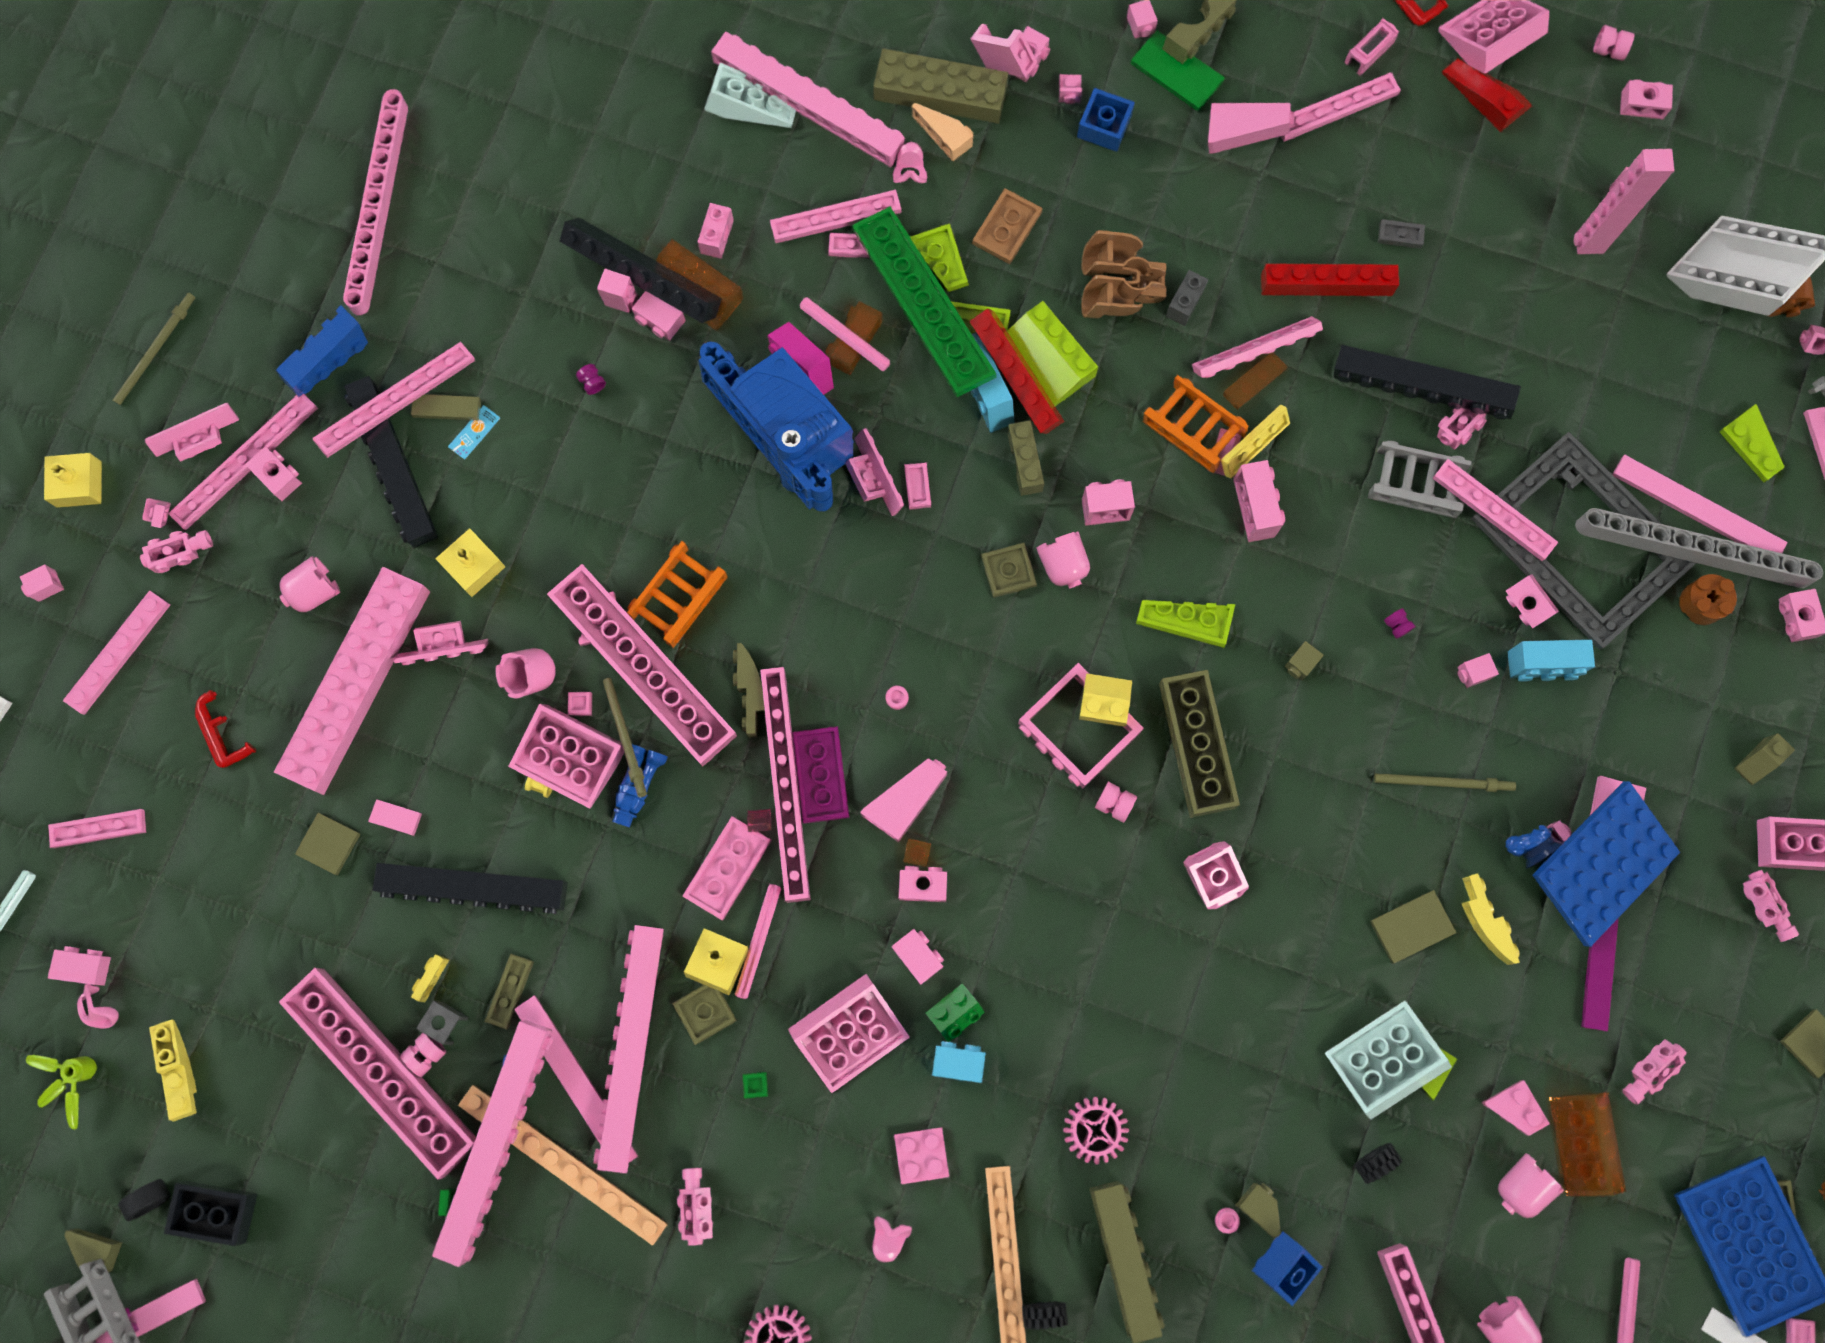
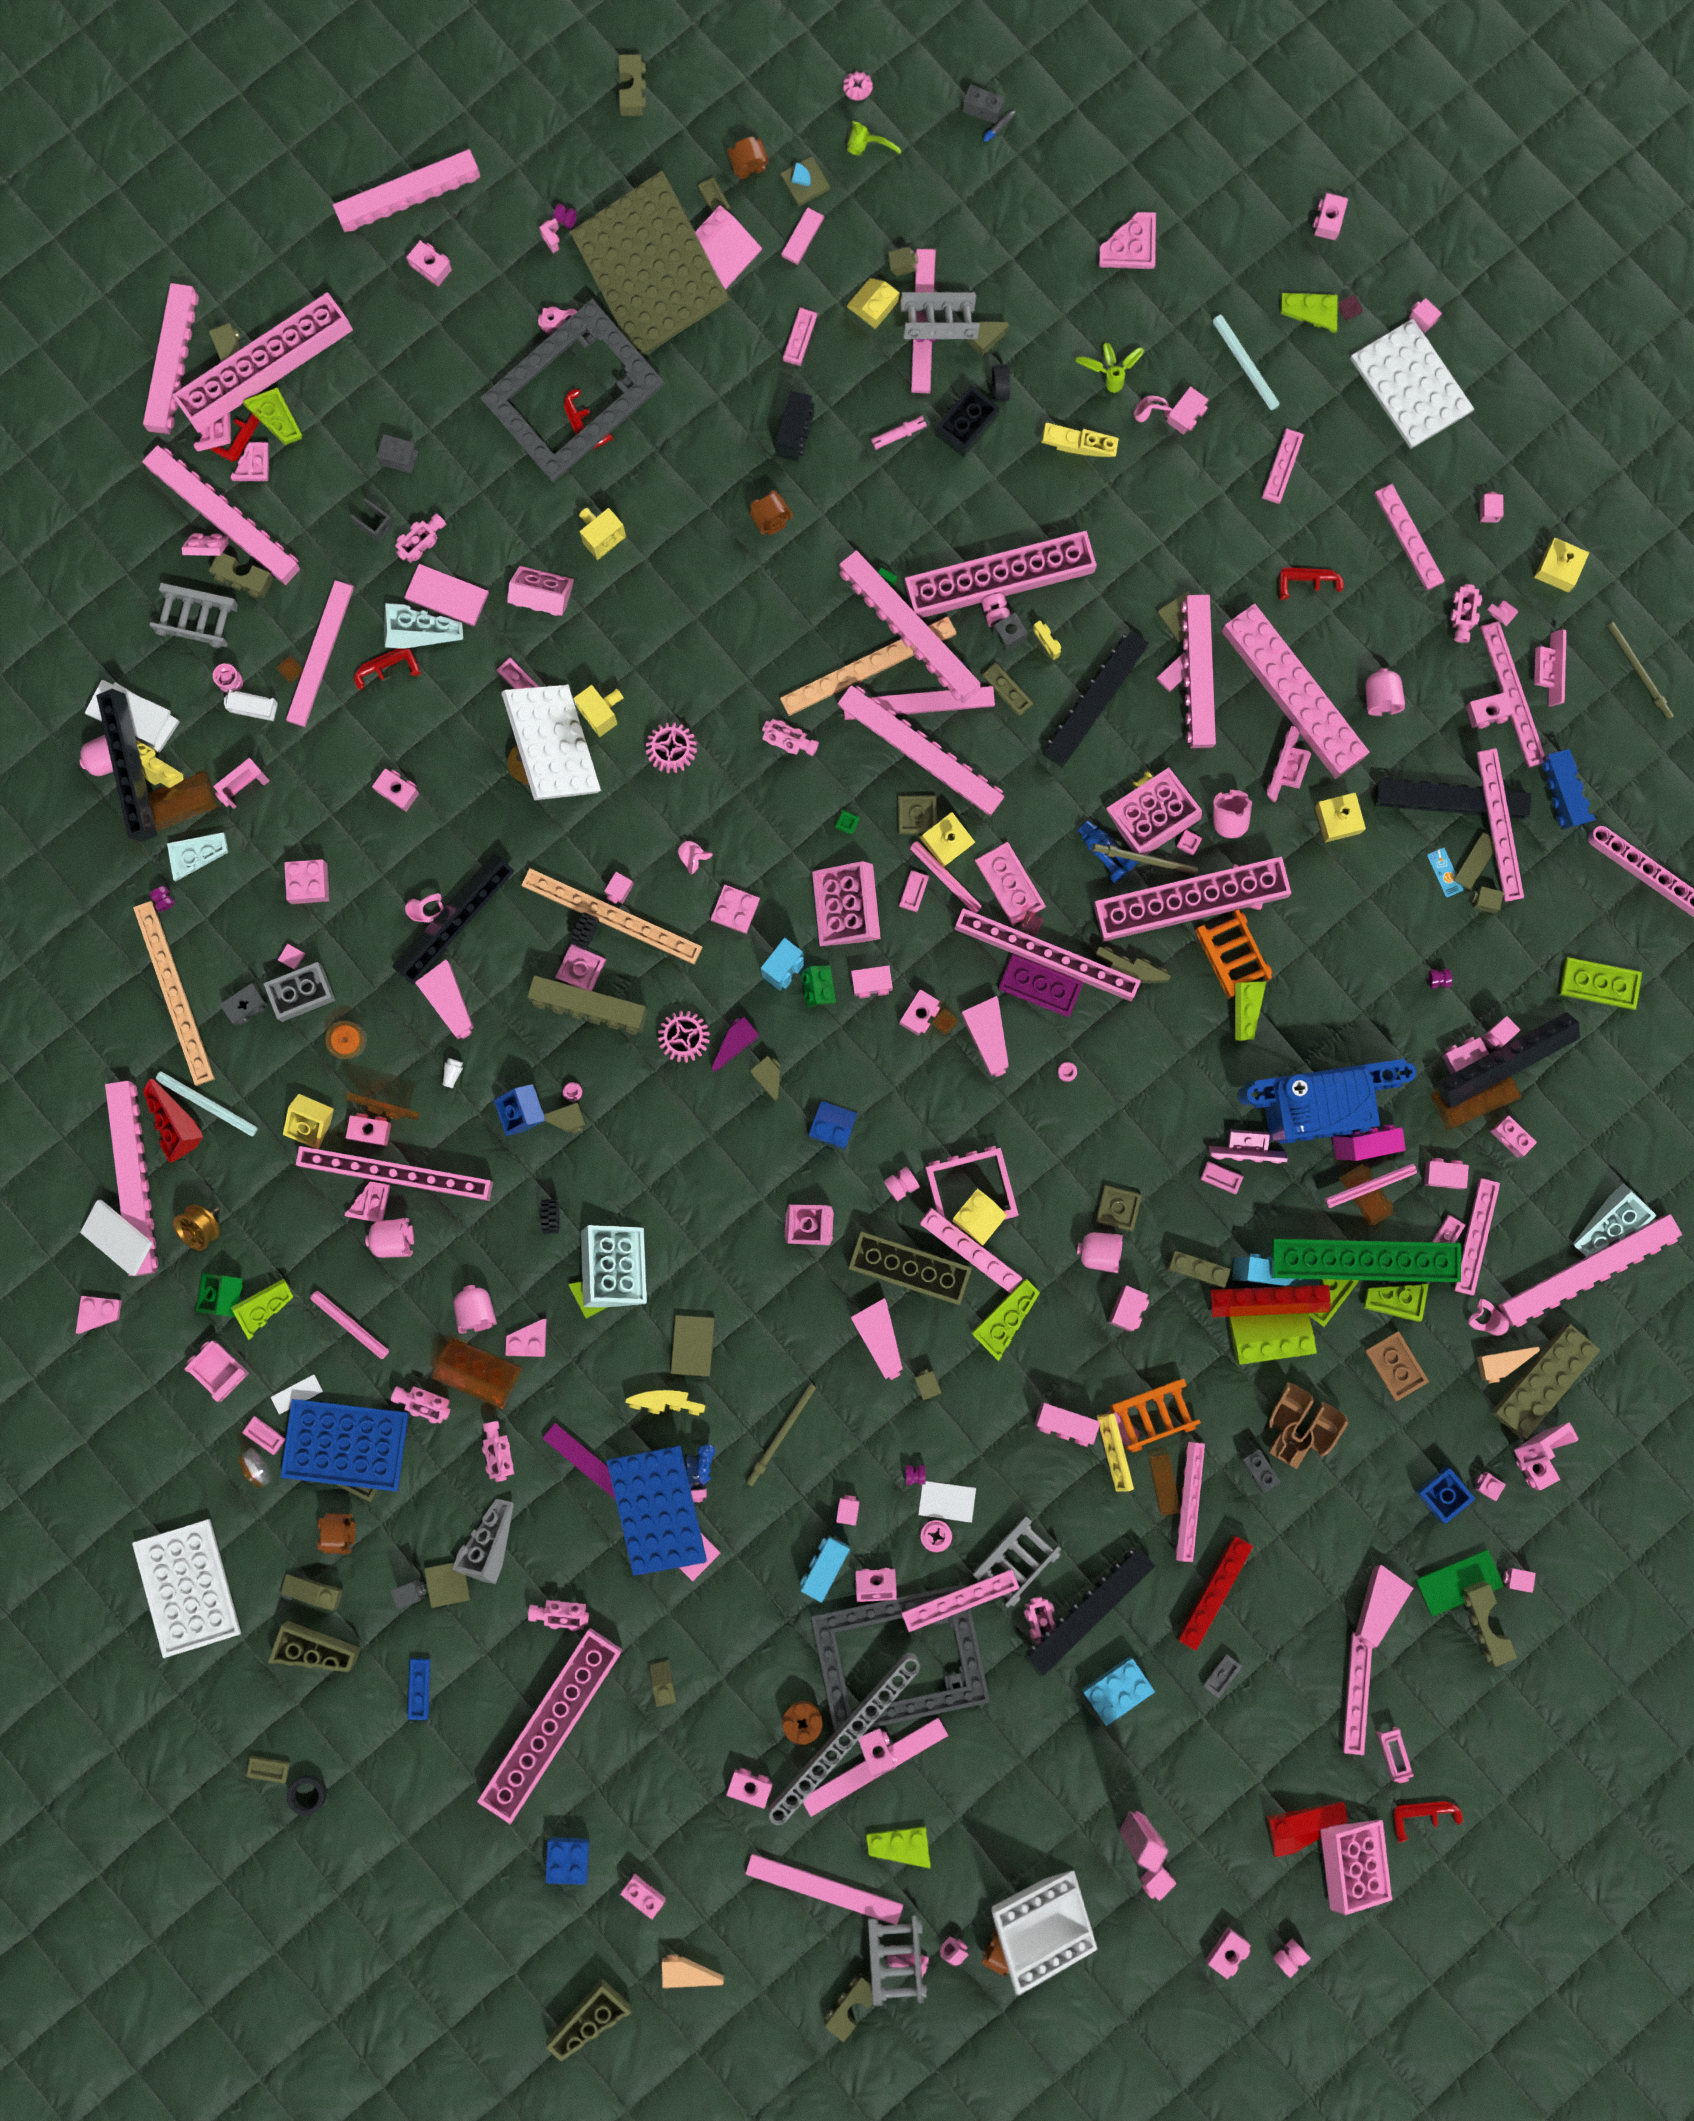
camera: 115 degrees right, 5 degrees up
none -> bright pink brick [391,1386,451,1424]
none -> light grey wedge [452,1499,514,1584]
none -> bright pink tile [555,944,606,991]
none -> bright pink brick [604,872,634,904]
none -> magenta slope [712,1017,759,1073]
none -> olive slope [750,1056,781,1102]
none -> blue slope [809,1101,858,1150]
none -> bright pink slope [851,1298,902,1380]
none -> bright pink brick [859,1729,897,1777]
none -> bright pink pin [871,416,927,450]
none -> bright pink tile [899,870,929,912]
none -> white sticker [918,1481,976,1523]
none -> bright pink plate [919,1208,1022,1293]
none -> bright pink gear [921,1520,952,1552]
none -> medium azure brick [1081,1656,1155,1726]
none -> bright pink brick [1181,595,1216,748]
none -> lime wing [1235,981,1266,1041]
none -> bright pink brick [1424,1158,1469,1190]
none -> olive brick [1472,887,1504,914]
none -> lime tile [1559,957,1642,1010]

